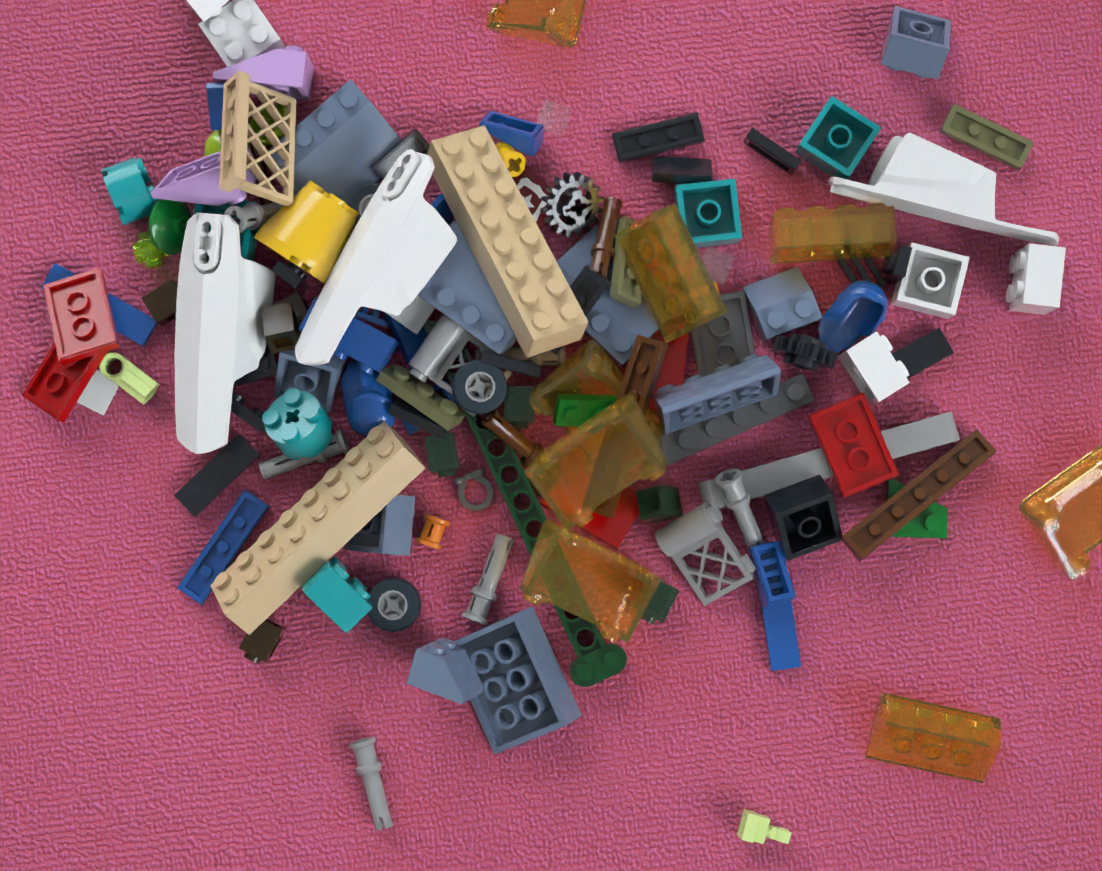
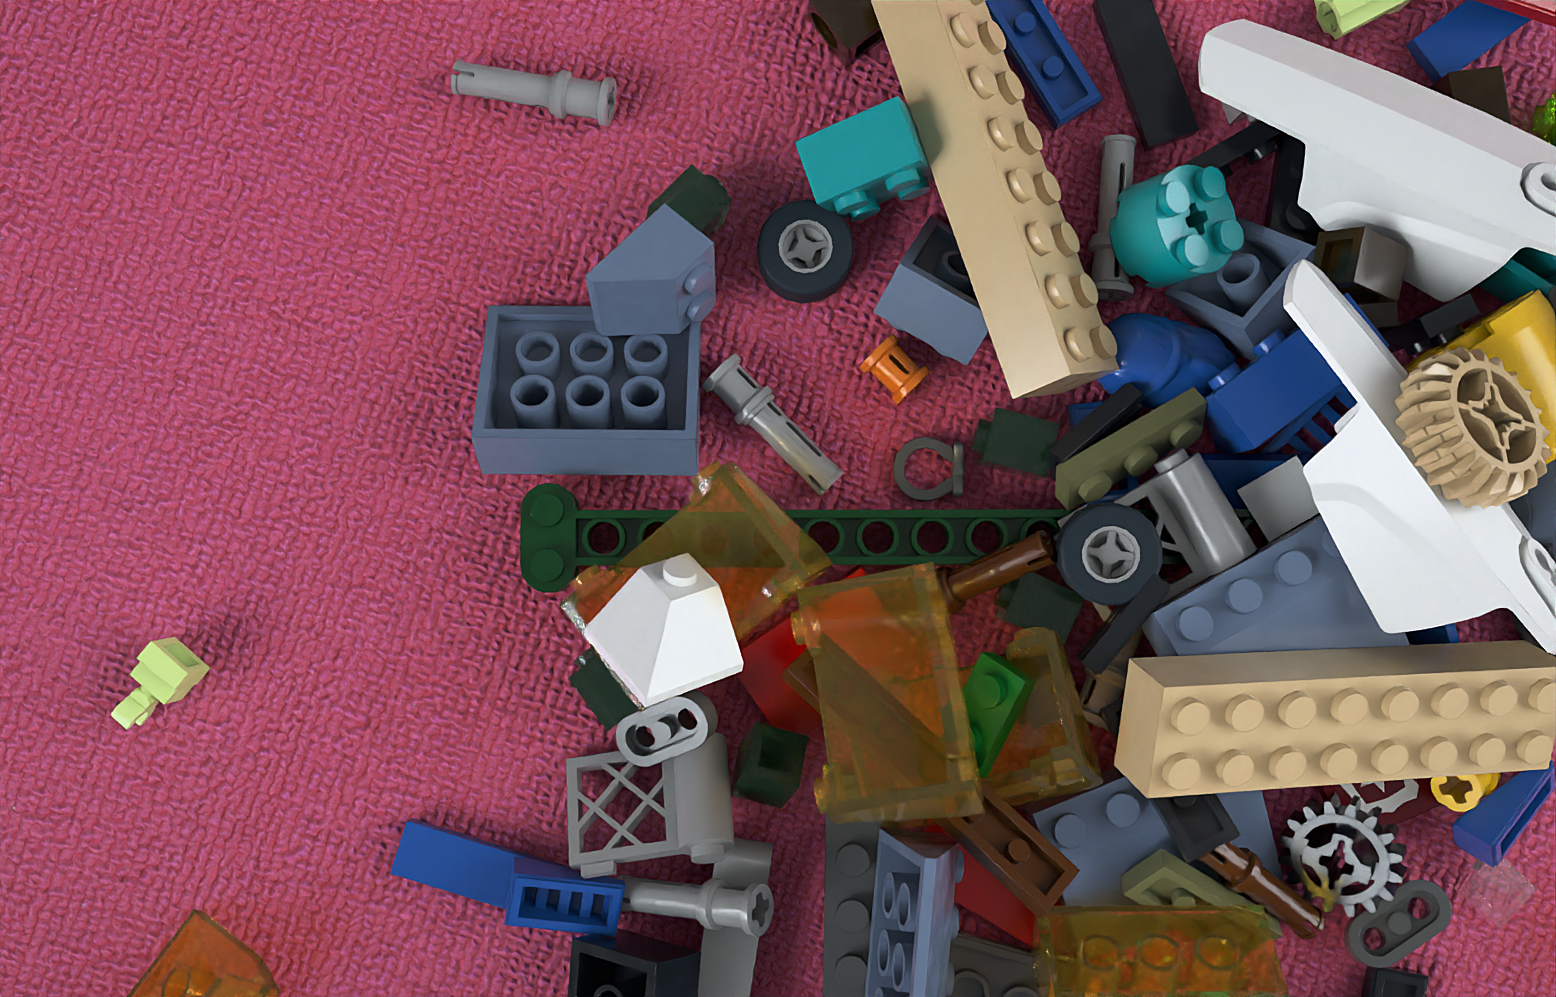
camera: 110 degrees right, 0 degrees up
none -> white slope [585,553,744,707]
none -> plate [616,689,718,767]
none -> clear green brick [646,164,732,238]
none -> dark grey plate [1344,880,1452,968]
none -> tan gear [1394,346,1552,509]

